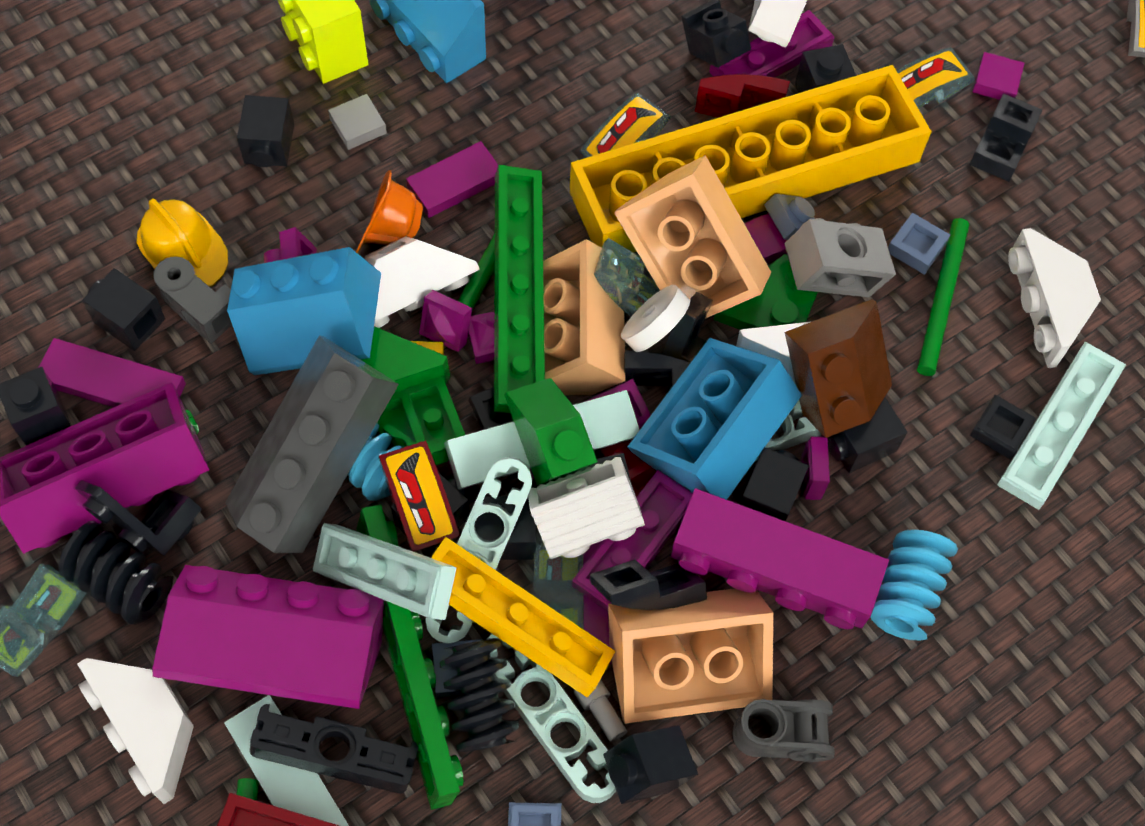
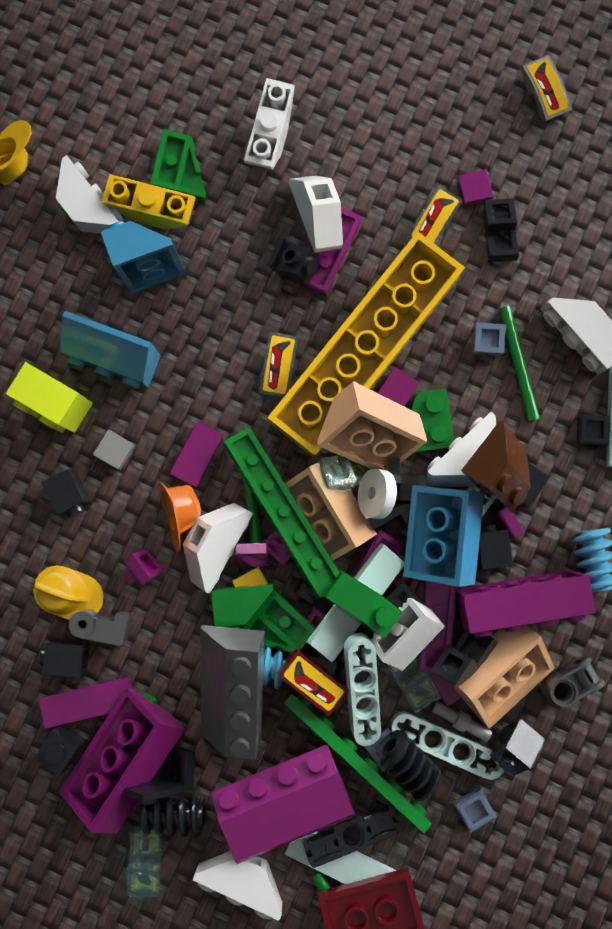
camera: 25 degrees left, 20 degrees up
dark azure slope [227,247,381,375] -> none
light aqua tile [313,523,457,620] -> none
yellow plate [431,537,615,697] -> none
dark red slope [695,74,790,118] -> none
sand blue plate [764,194,815,240] -> none
light grey brick [784,218,896,297] -> none
black brick [795,44,856,93] -> none

